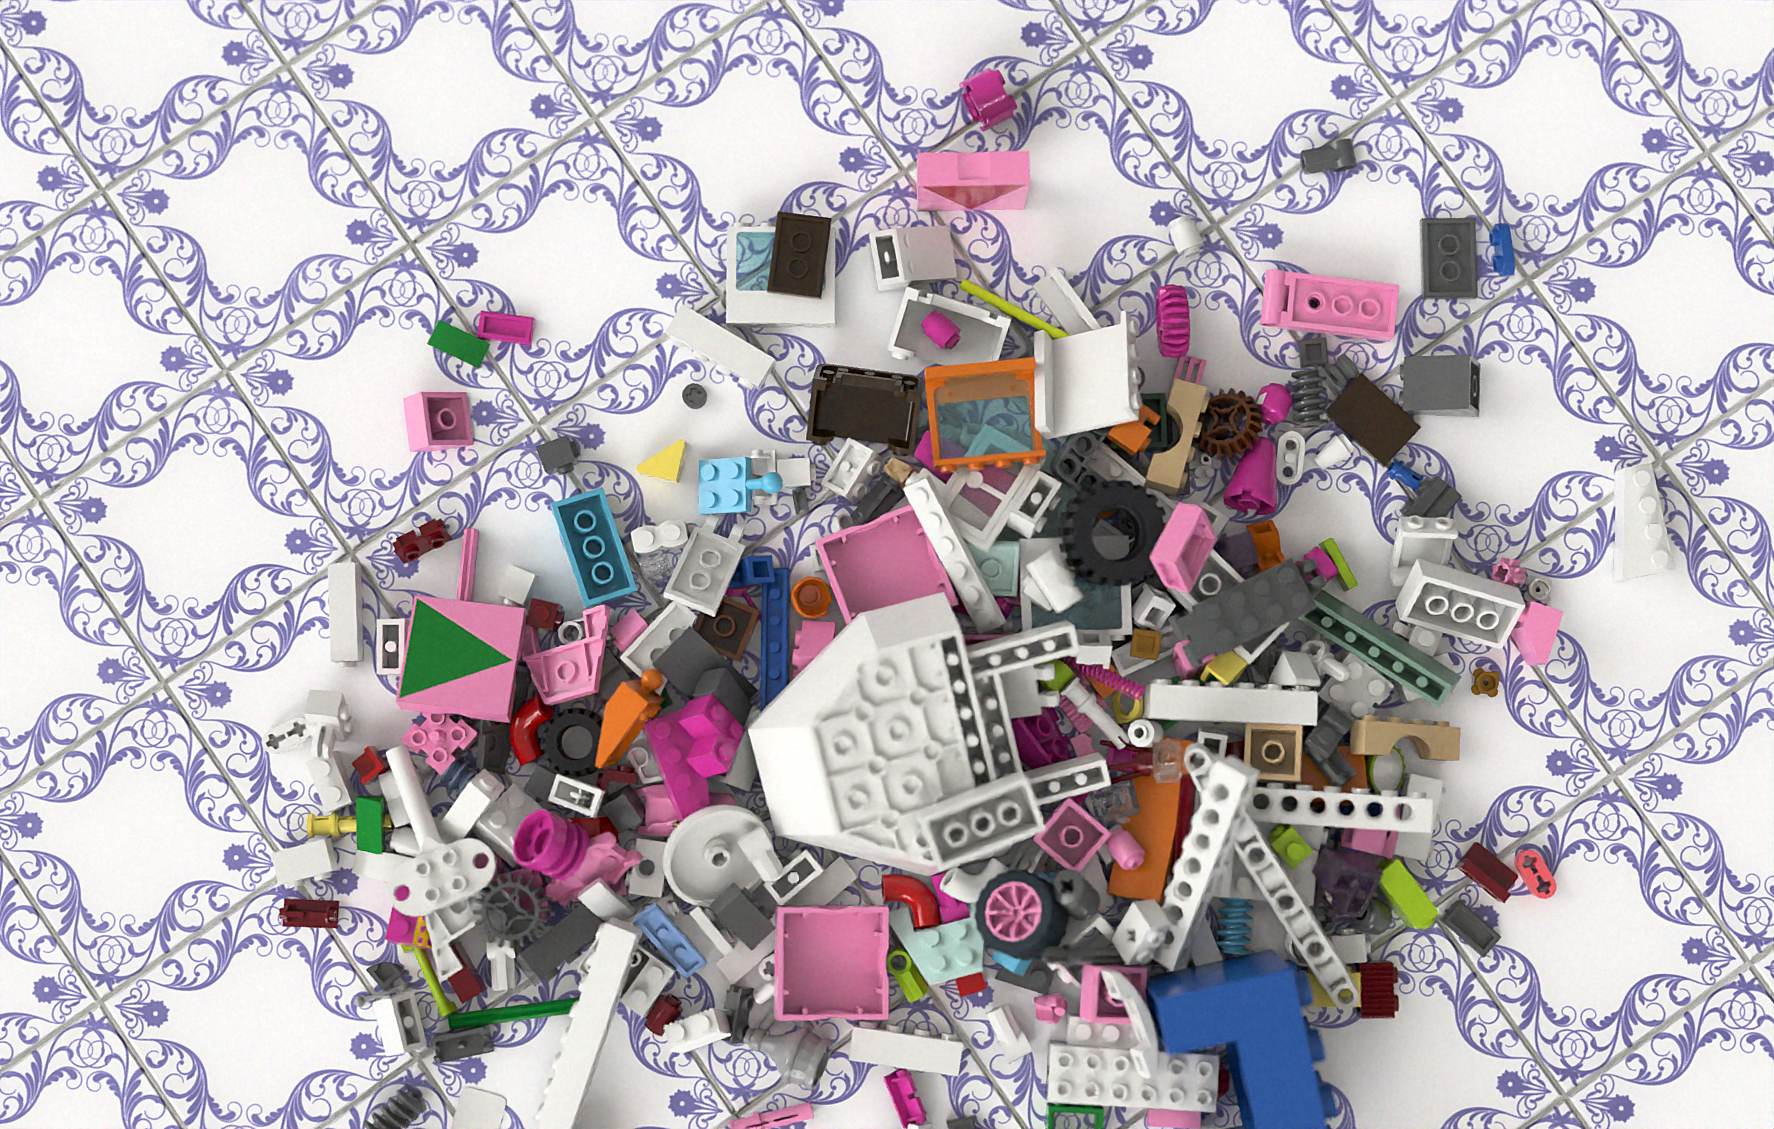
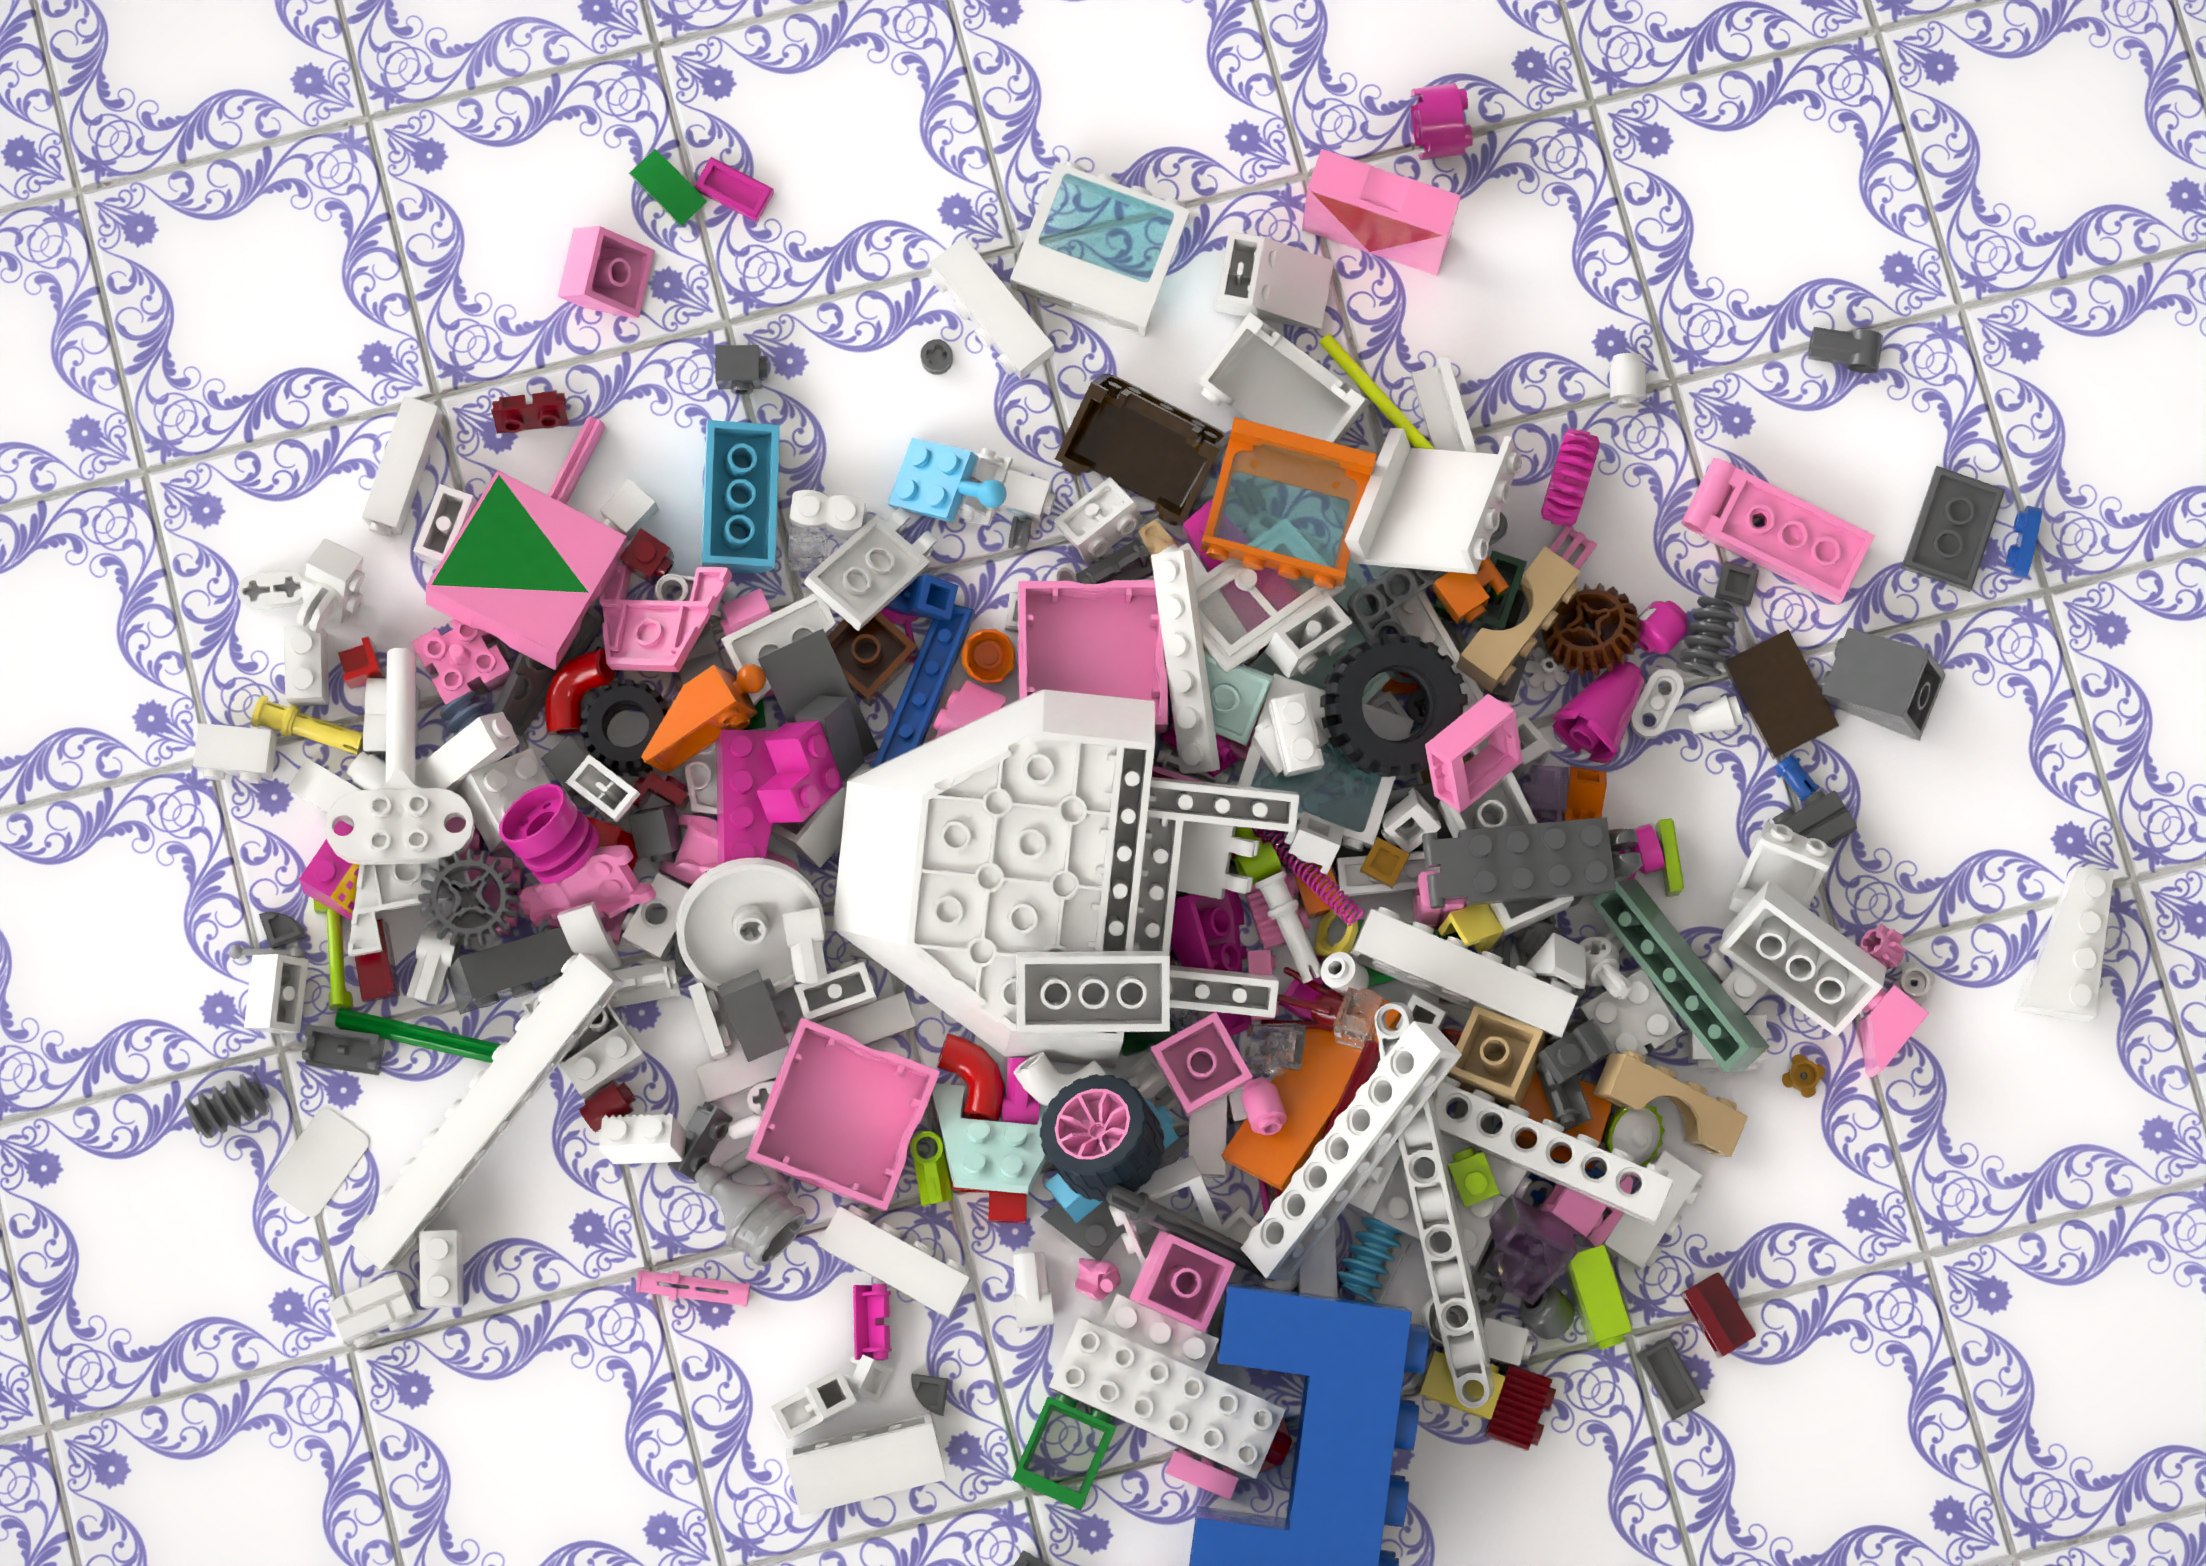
camera: 20 degrees right, 5 degrees down
dark red hinge [279,899,339,928] -> none
green slope [356,796,385,854] -> none
light blue tile [634,902,707,979] -> none
light yellow slope [636,439,687,483] -> none
dark brown tile [767,211,832,300] -> none
dark pink brick [921,310,961,350] -> none
dark grey piece [1053,869,1101,920] -> none
white slope [1101,968,1158,1079] -> none
white brick [1111,899,1171,965] -> none
dark grey wheel [1325,354,1359,388] -> none
coral beam [1514,850,1557,899] -> none

